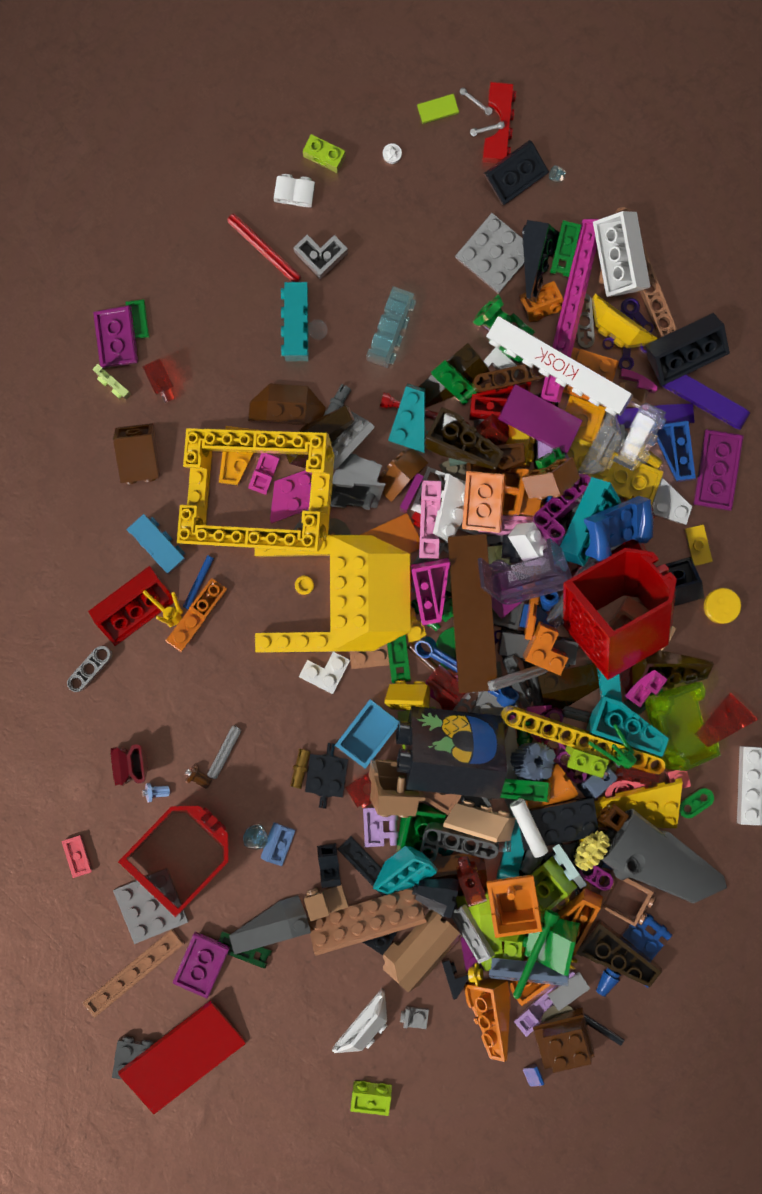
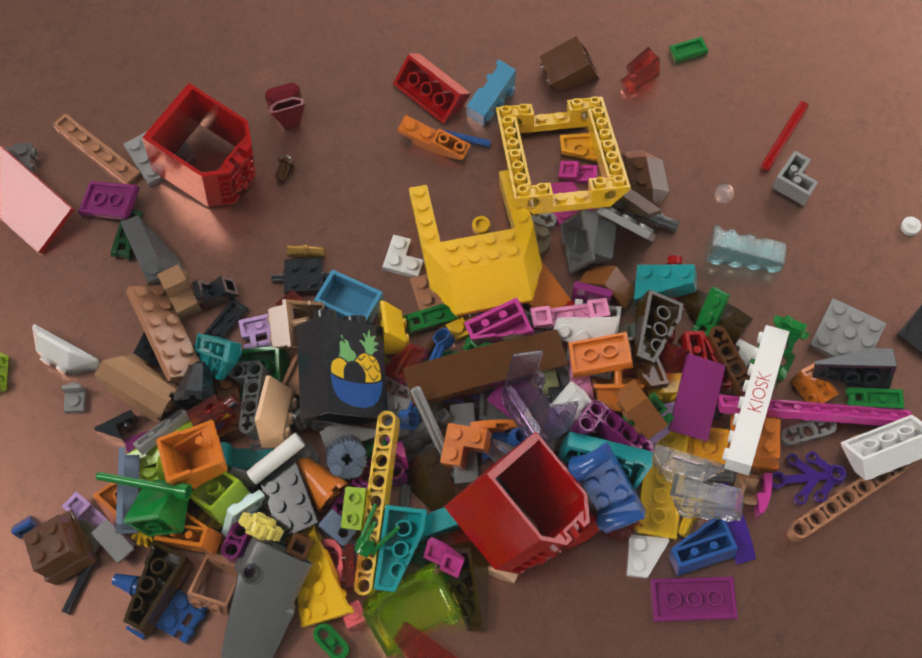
camera: 80 degrees right, 20 degrees down
coral plate [61,835,92,878] -> none
light grey beam [67,646,113,692] -> none
yellowish green wing [92,364,131,399] -> none
magenta tile [93,306,138,369] -> none
light blue piece [142,783,170,802] -> none
yellow plant [143,590,183,627] -> none
light grey axle [207,726,241,779] -> none
clear light blue cone [243,824,268,850] -> none
medium blue slope [261,822,296,866] -> none
white brick [274,174,315,207] -> none
teal wedge [281,282,309,361] -> none
lime brick [303,134,346,173] -> none
orange wedge [464,978,511,1062] -> none
yellow plate [468,963,484,986] -> none
green plate [500,779,551,802] -> none
yellow wedge [592,293,658,349] -> none
black slope [645,313,730,386] -> none
black slope [656,557,704,606] -> none
dark purple beam [659,375,750,430] -> none
yellow plate [684,525,713,566] -> none
yellow head [704,588,741,624] -> none

